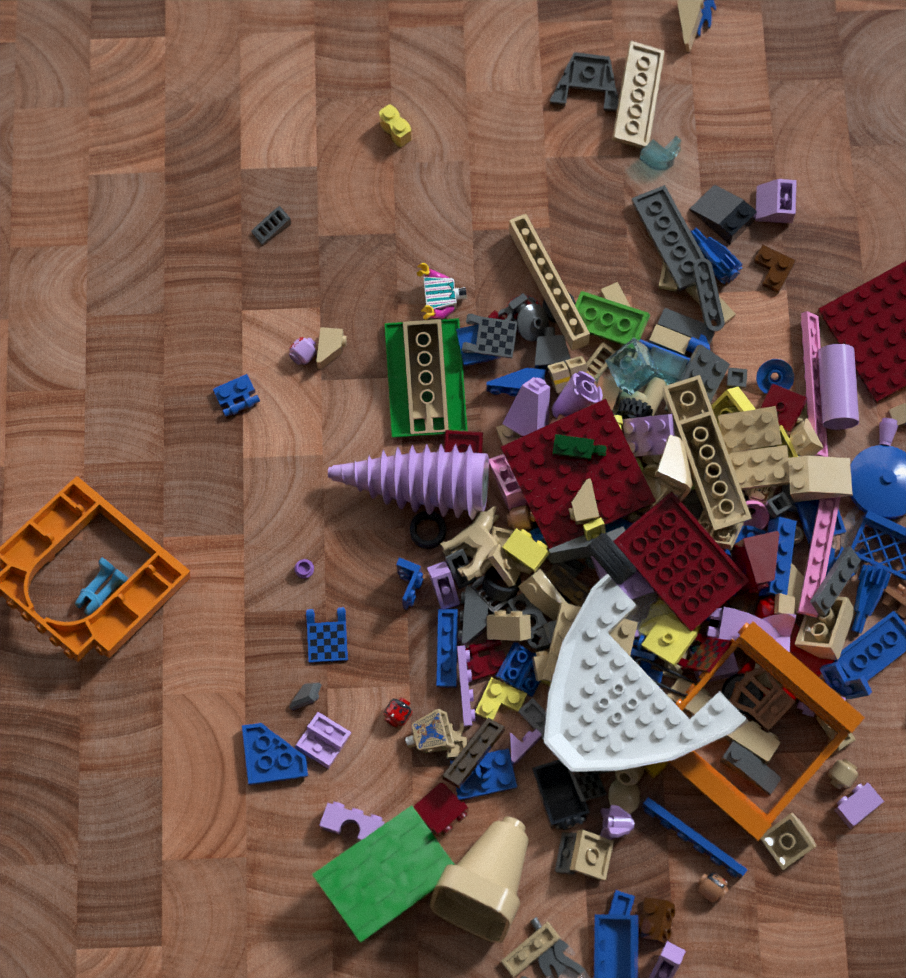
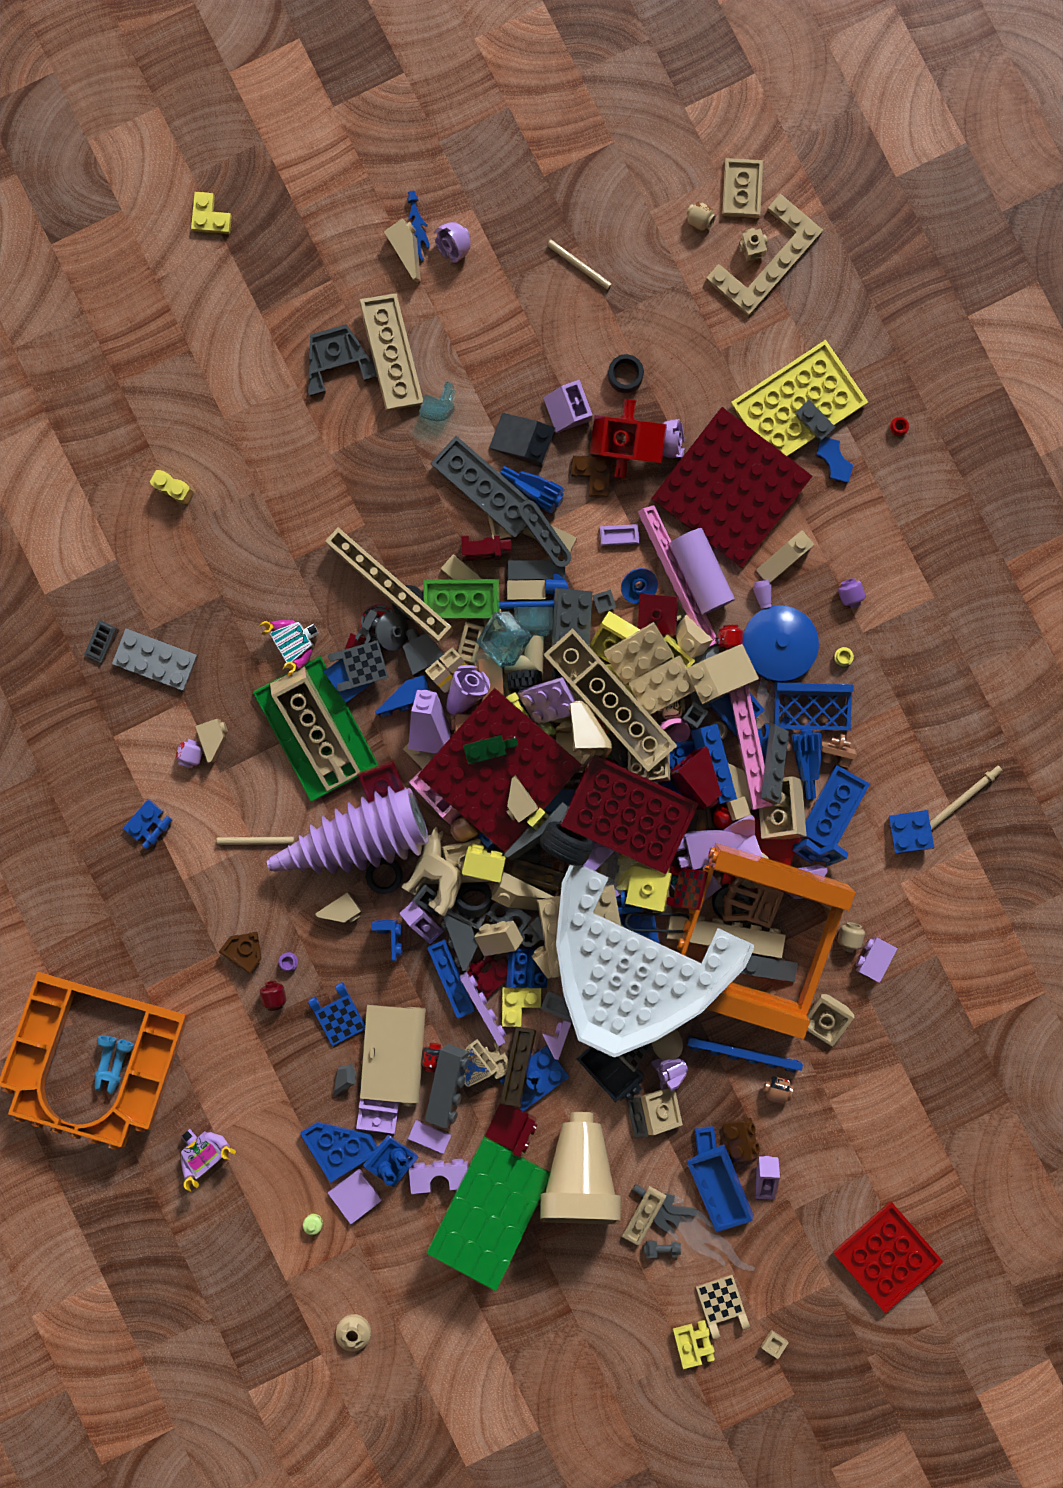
camera: 20 degrees left, 15 degrees up
tan plate [488,544,520,587] -> none
none -> light grey plate [112,629,198,691]
none -> torso [181,1129,236,1192]
none -> tan bar [217,837,295,845]
none -> reddish brown plate [219,932,262,975]
none -> dark red head [260,981,286,1011]
none -> yellowish green piece [303,1214,323,1235]
none -> tan slope [316,892,362,923]
none -> lavender tile [328,1168,382,1224]
none -> tan piece [336,1314,371,1352]
none -> tan door [360,1005,426,1106]
none -> blue plate [363,1135,419,1187]
none -> lavender tile [408,1120,451,1154]
none -> dark grey brick [425,1044,469,1129]
none -> lavender cylinder [434,222,471,263]
none -> dark red hips [461,536,511,561]
none -> tan bar [547,240,612,290]
none -> red slope [590,399,667,478]
none -> lavender tile [600,524,639,546]
none -> black tyre [608,354,644,393]
none -> lavender cylinder [662,419,685,458]
none -> red head [718,625,743,651]

